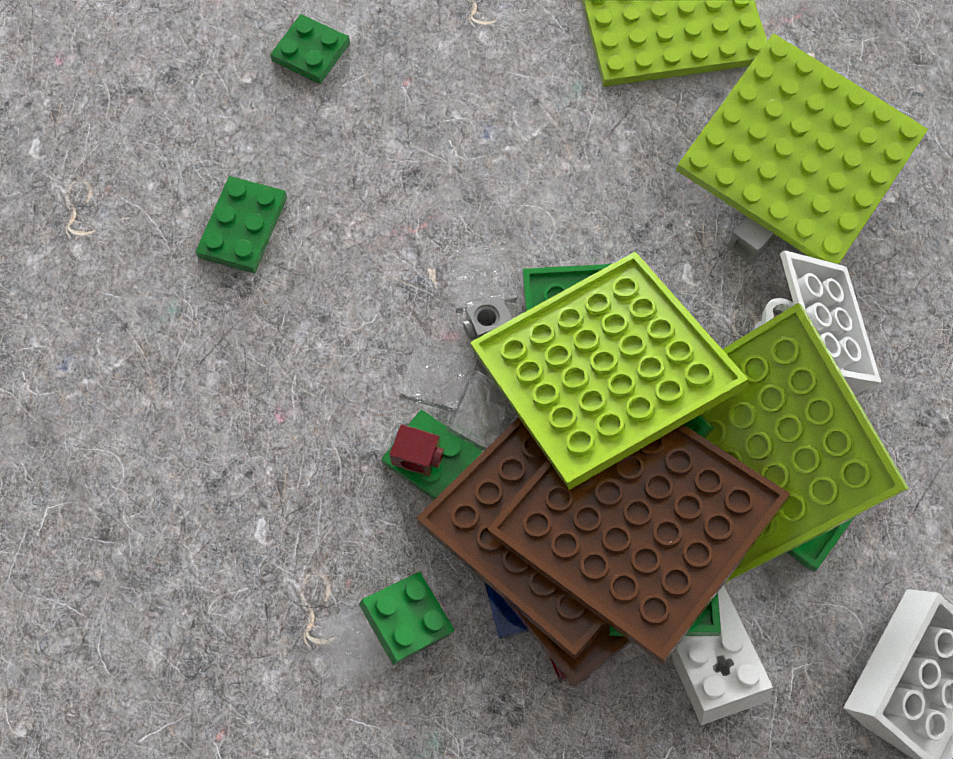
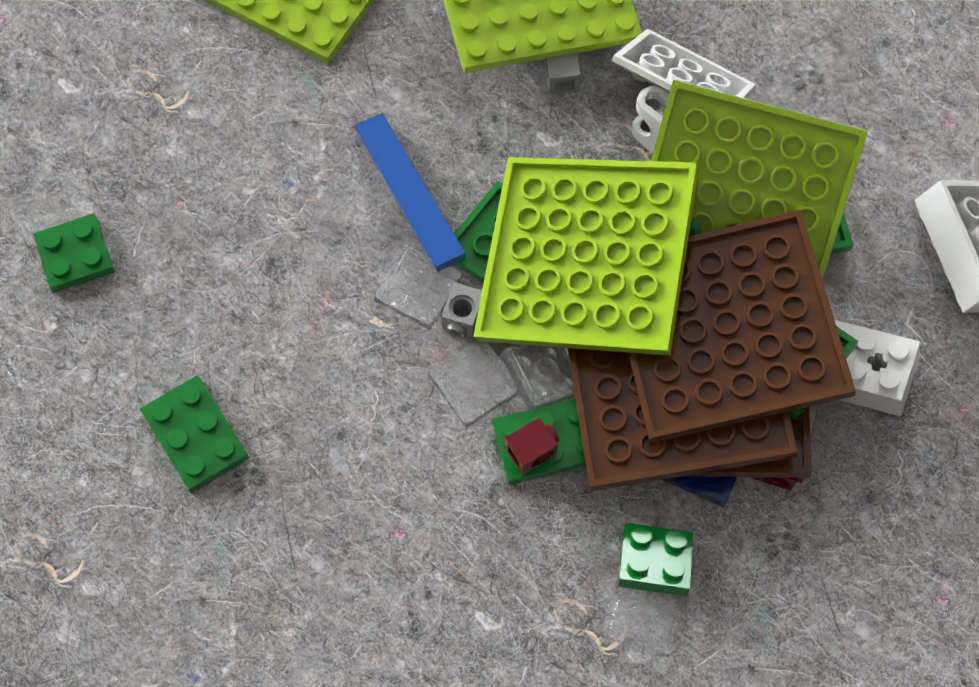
camera: 50 degrees left, 0 degrees up
none -> blue tile [355,113,466,272]

